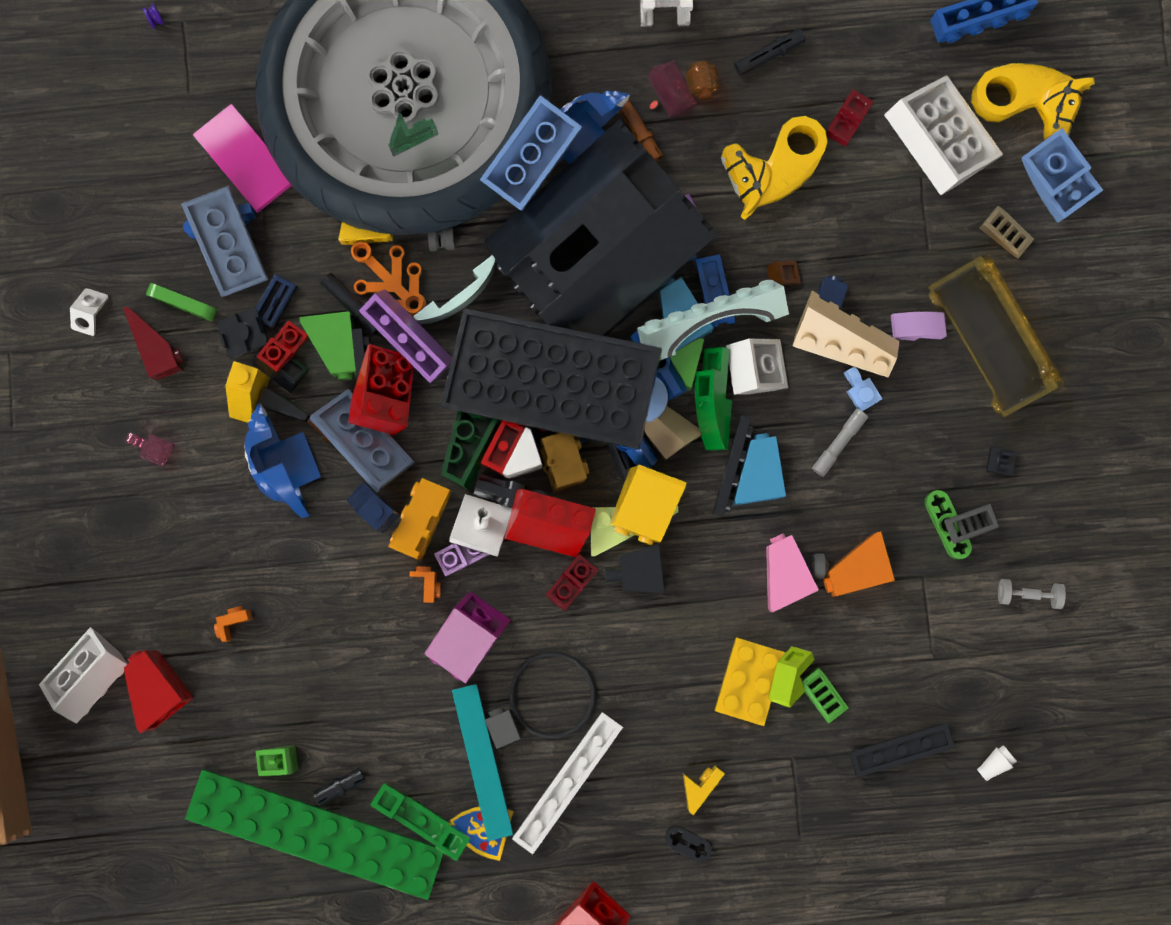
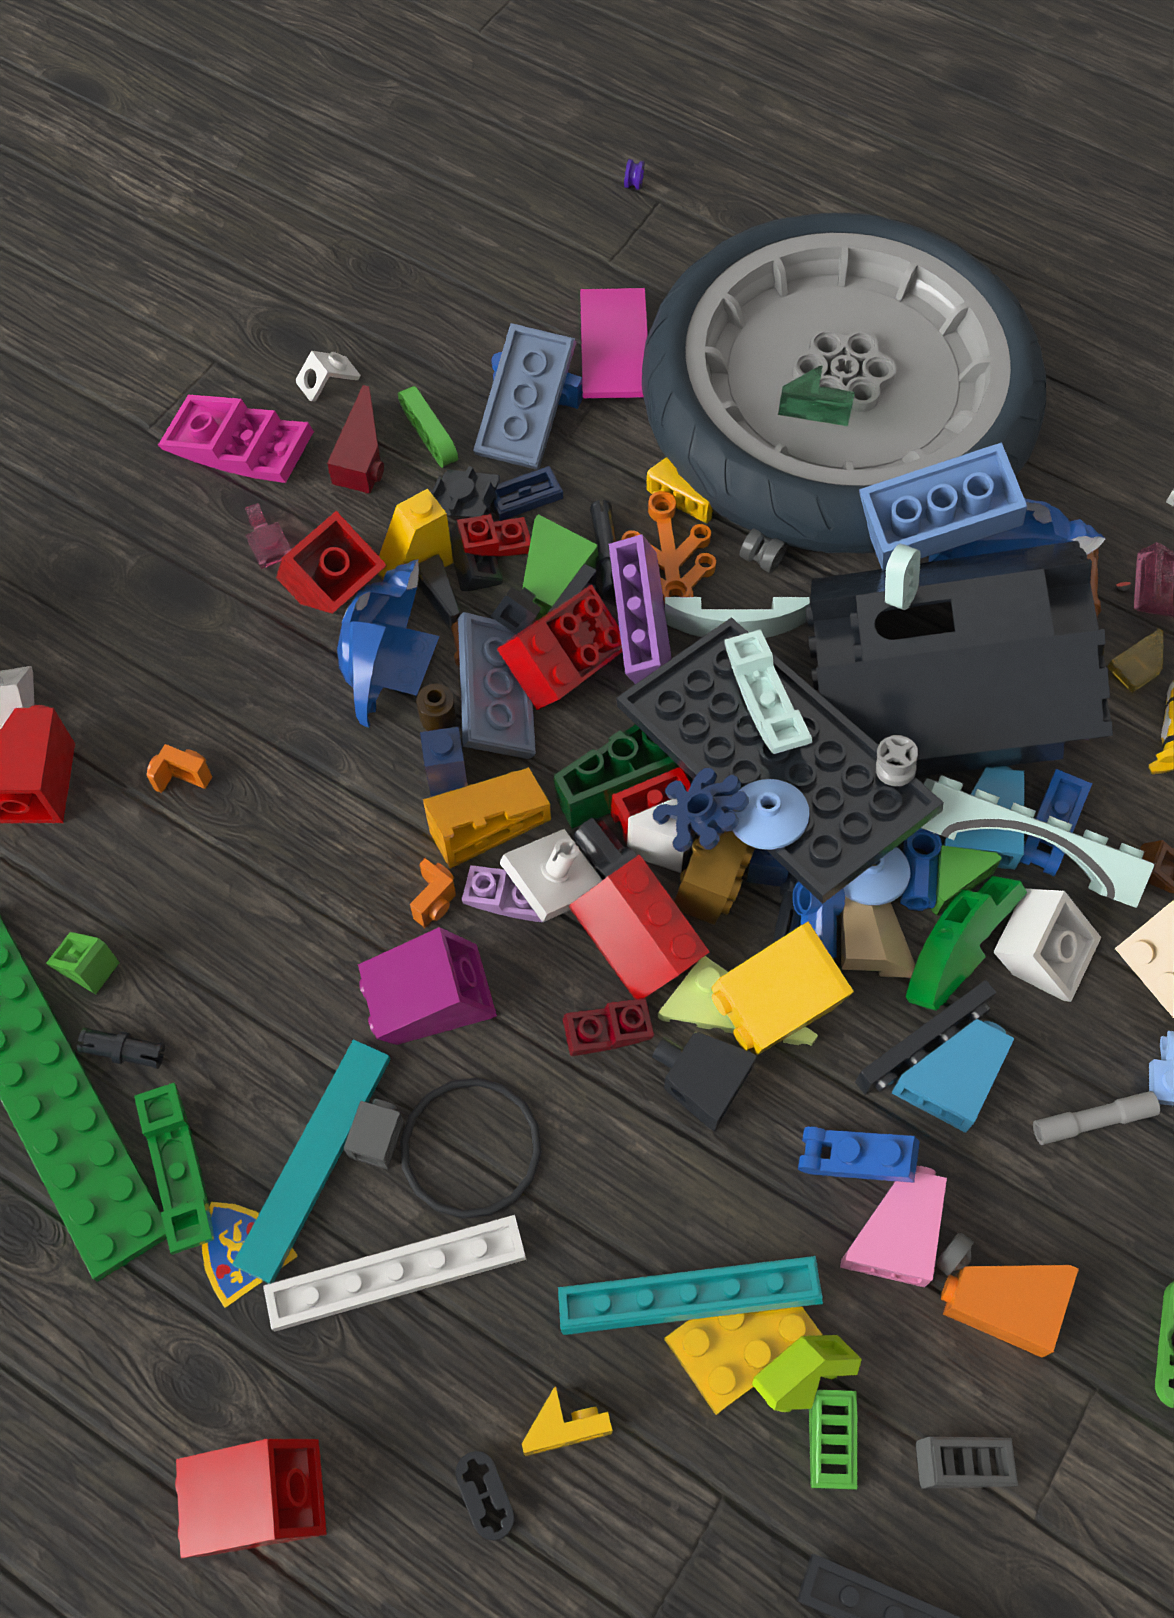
camera: 40 degrees right, 20 degrees down
none -> dark pink slope [158,395,314,483]
none -> red slope [276,511,387,614]
none -> dark brown brick [416,684,456,731]
none -> black tile [490,587,541,634]
none -> teal tile [558,1256,823,1335]
none -> dark blue animal [652,768,749,852]
none -> light aqua slope [725,629,812,754]
none -> light blue dish [728,779,809,850]
none -> blue plate [798,1127,920,1183]
none -> light grey wheel [876,735,918,786]
none -> light aqua beam [885,543,921,610]
none -> dark grey slope [916,1437,1018,1488]
none -> clear yellow tile [1107,628,1164,693]

